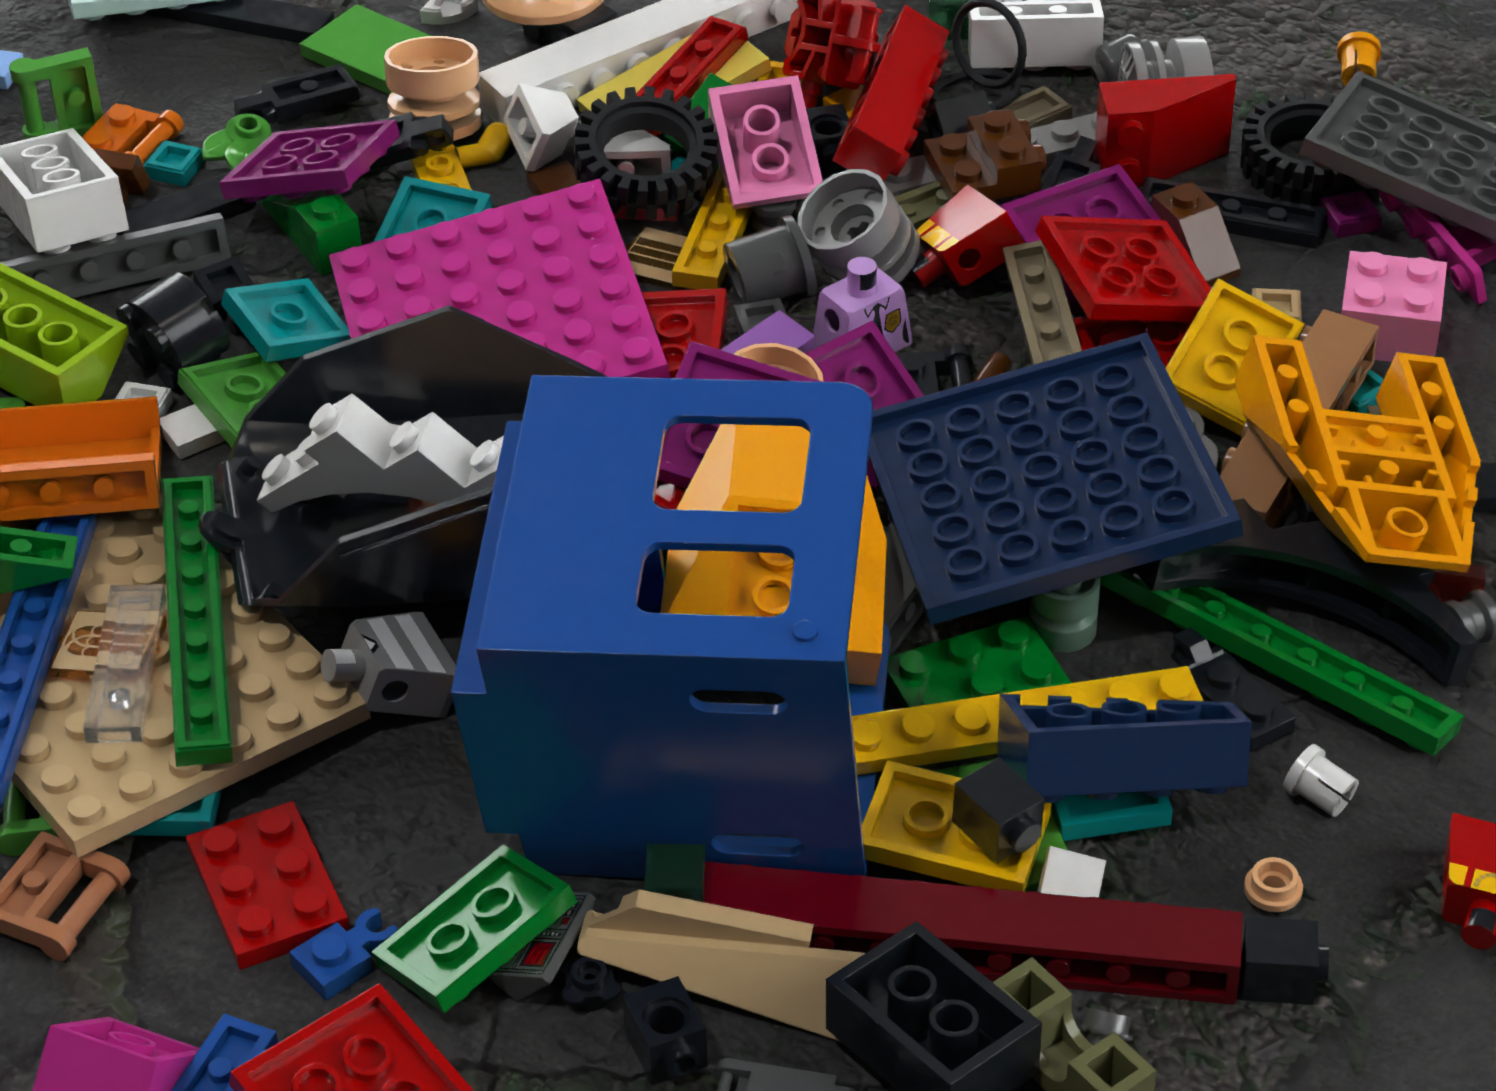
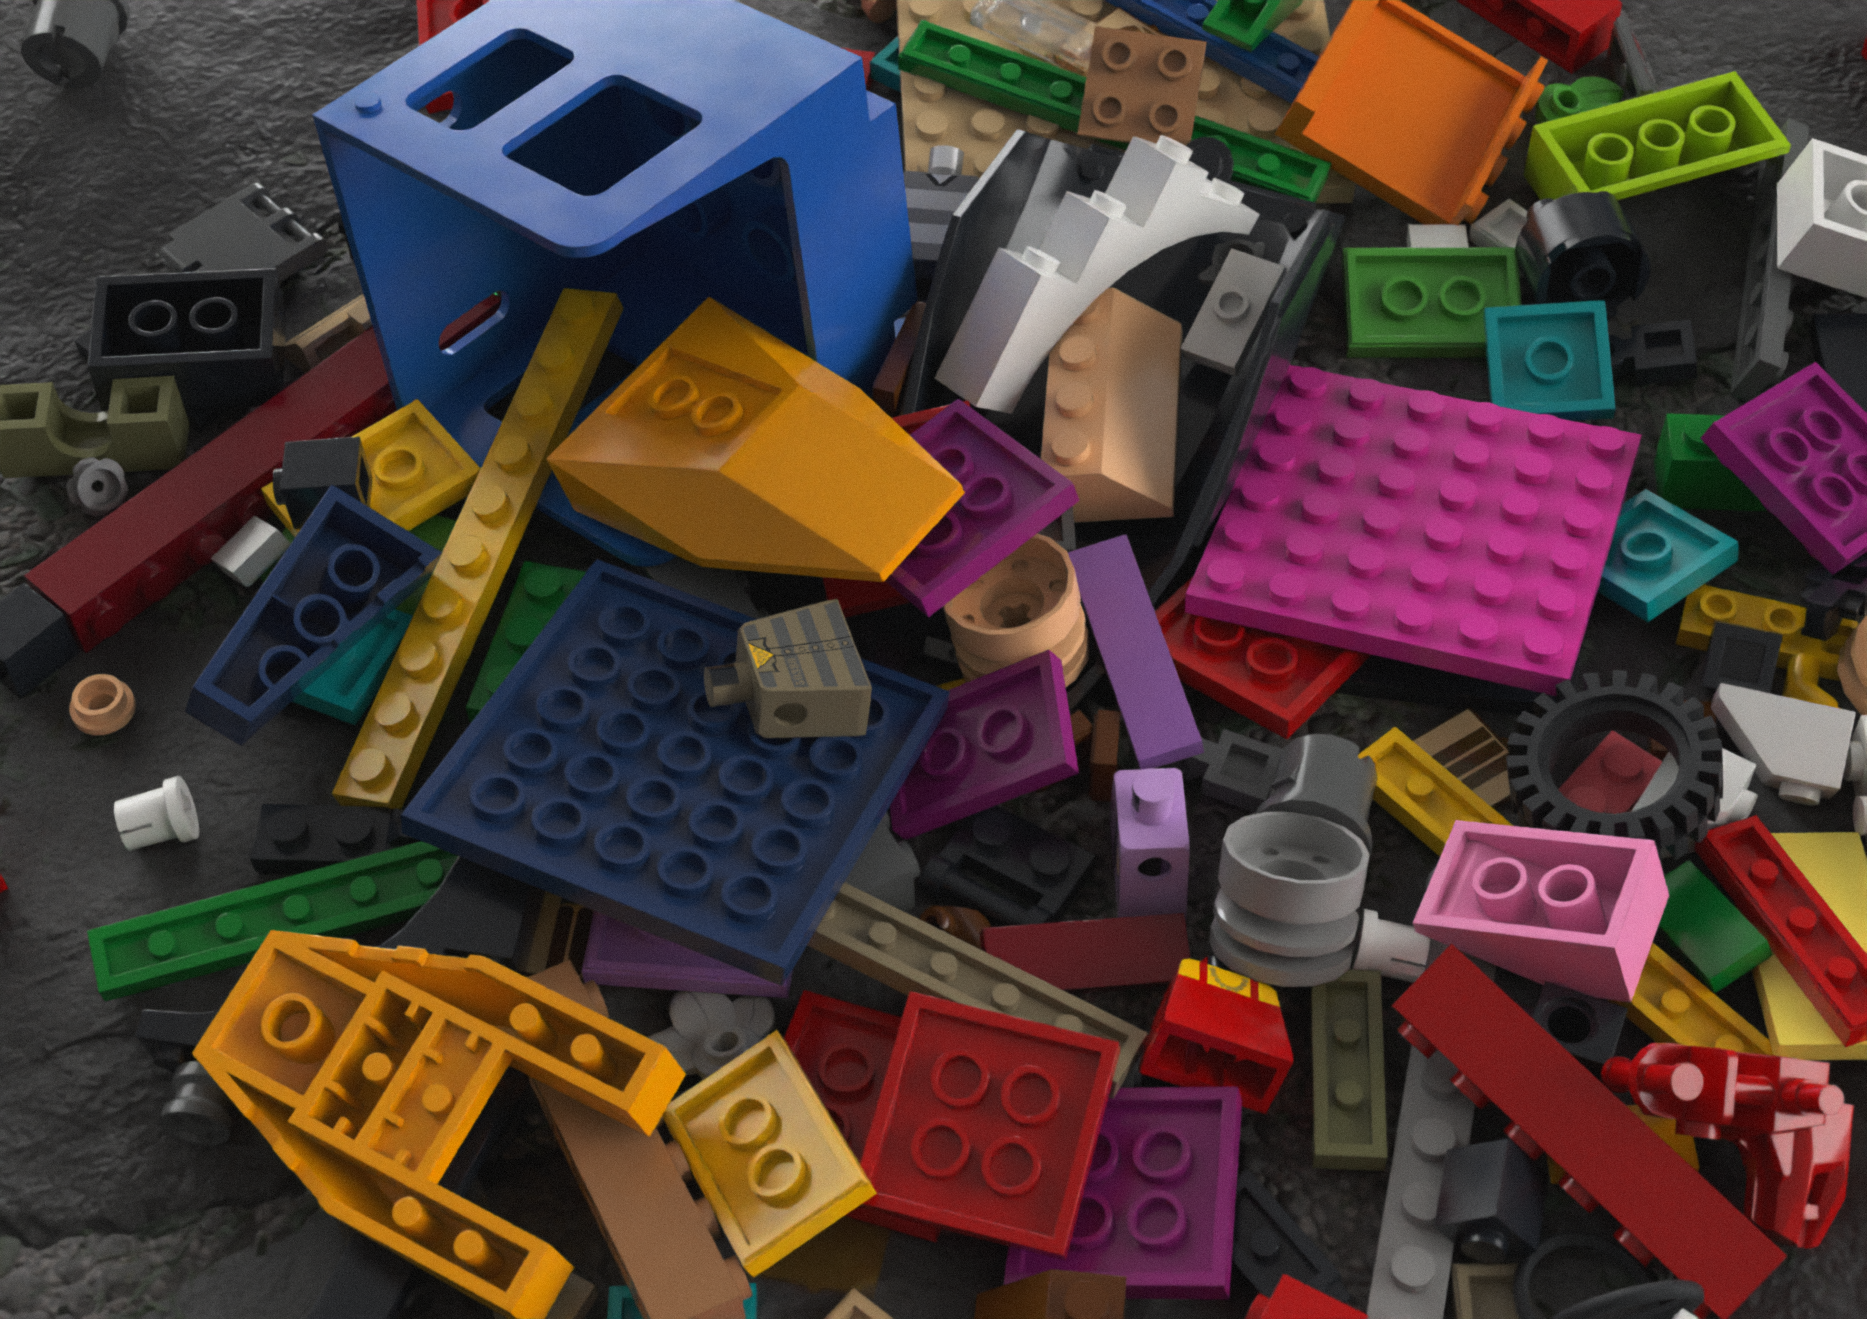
camera: 125 degrees right, 10 degrees up
reddish brown plate [924,109,1047,200] -> none
clear red slope [1429,564,1486,602] -> none
none -> dark tan torso [704,599,872,738]
none -> dark red tile [979,913,1191,994]
none -> medium nougat hinge [1077,26,1207,146]
none -> black brick [1700,620,1783,693]

